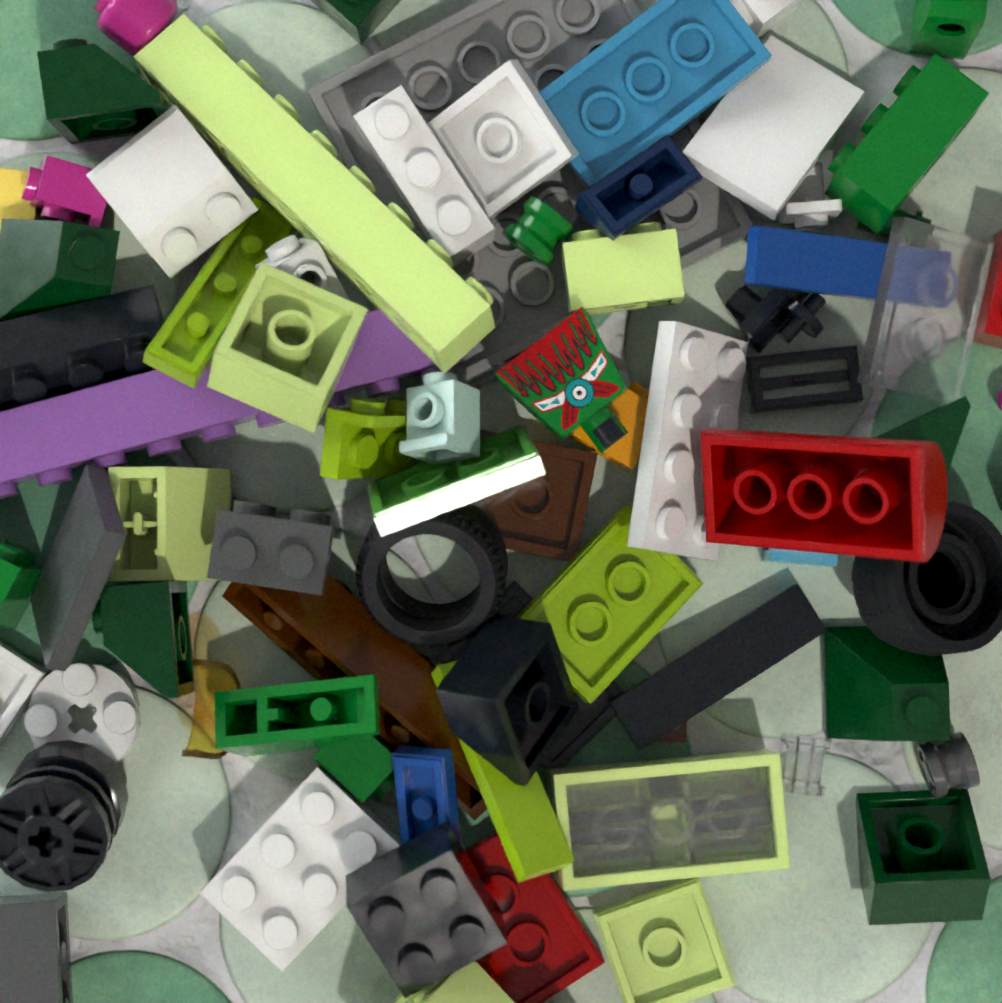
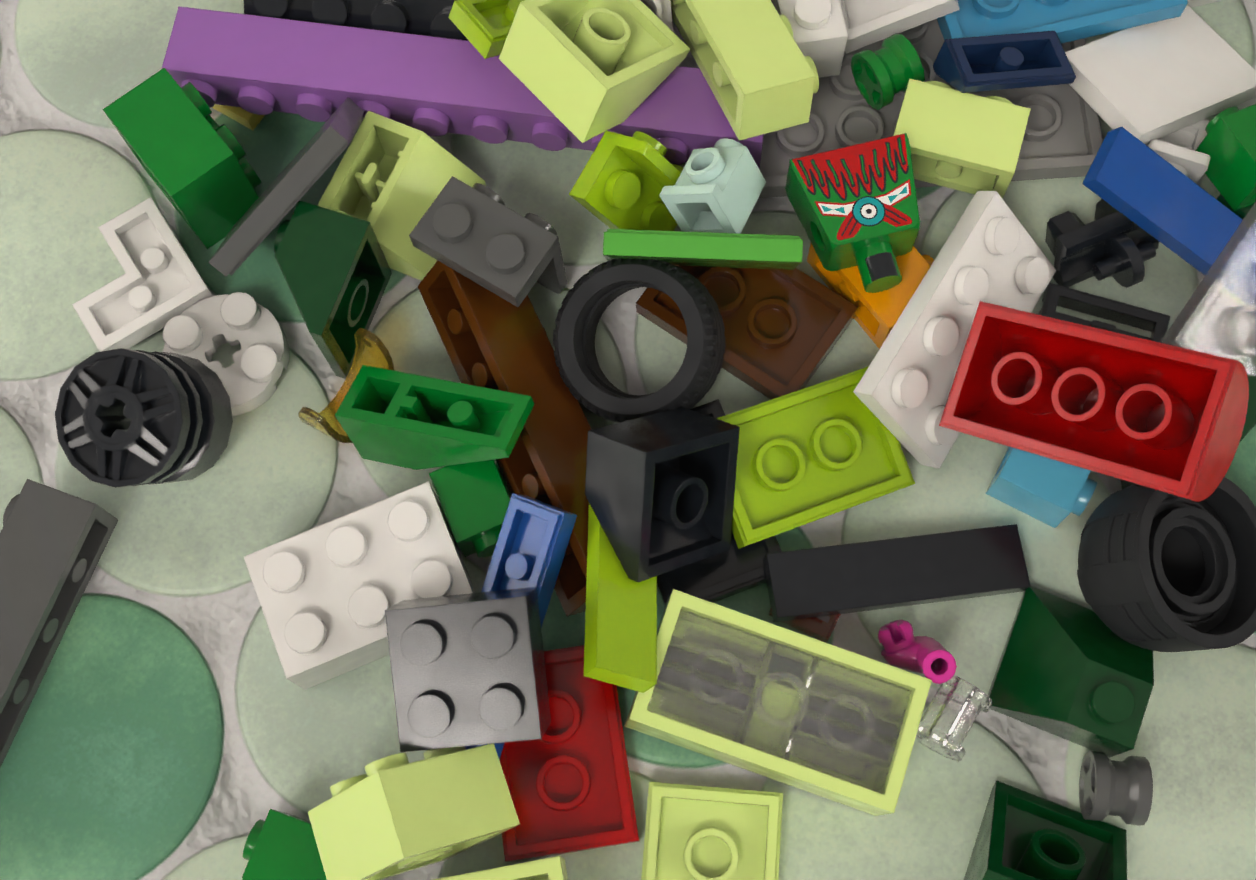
camera: 25 degrees right, 15 degrees down
none -> dark pink arm [878,619,957,684]

